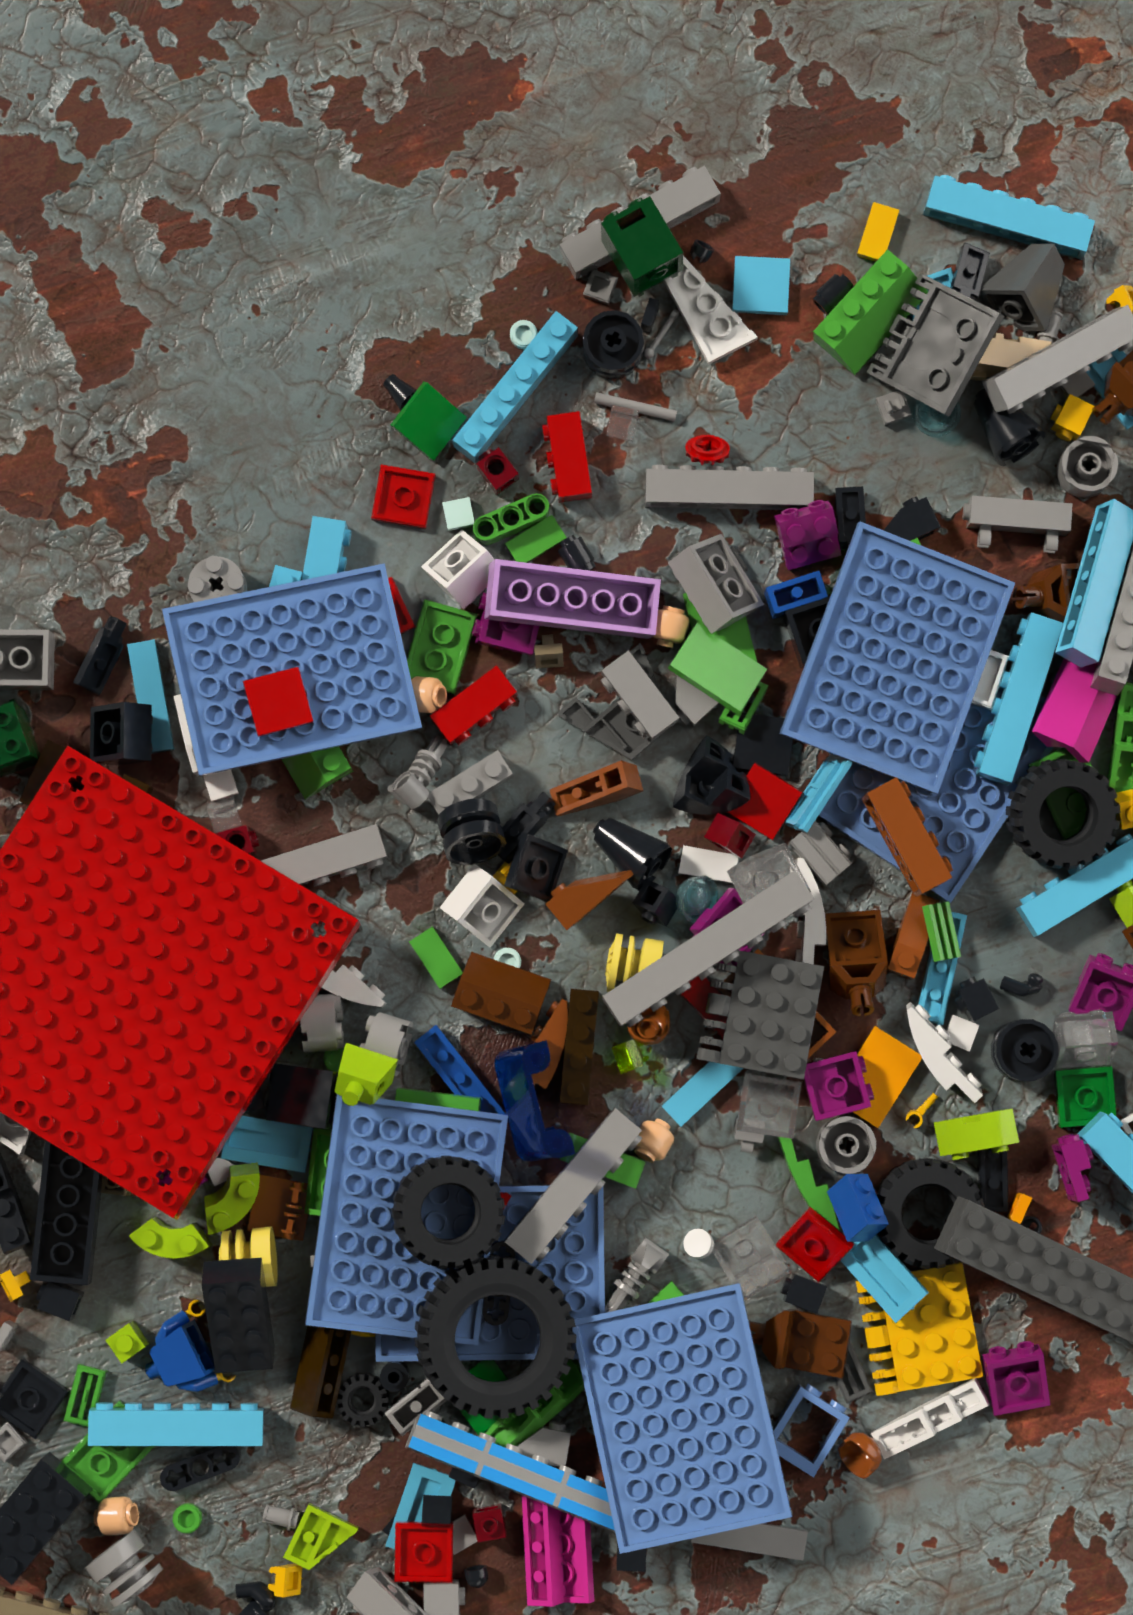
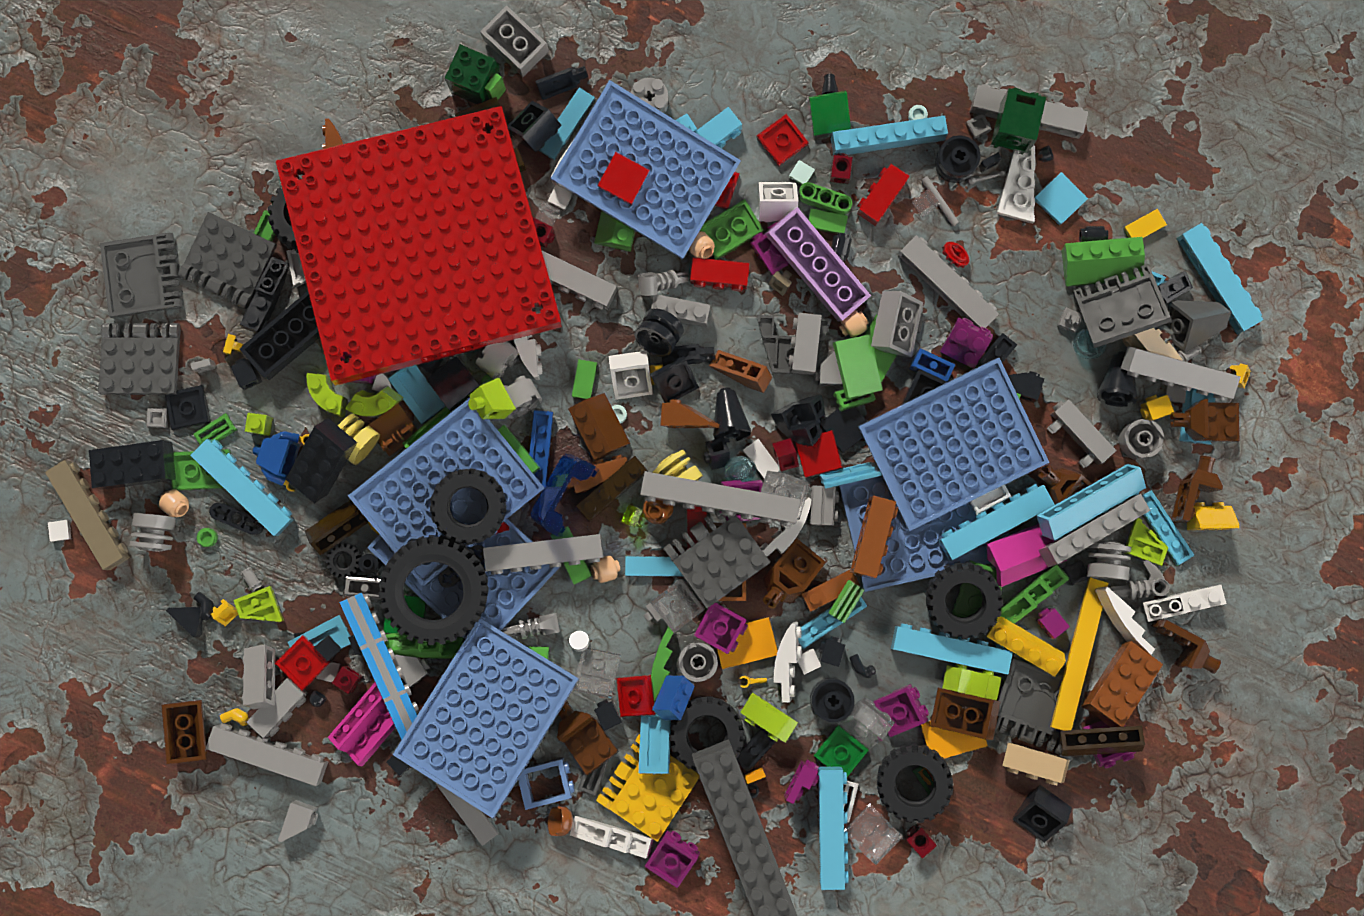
camera: 45 degrees right, 0 degrees up
none -> bright green tile [485,73,506,100]

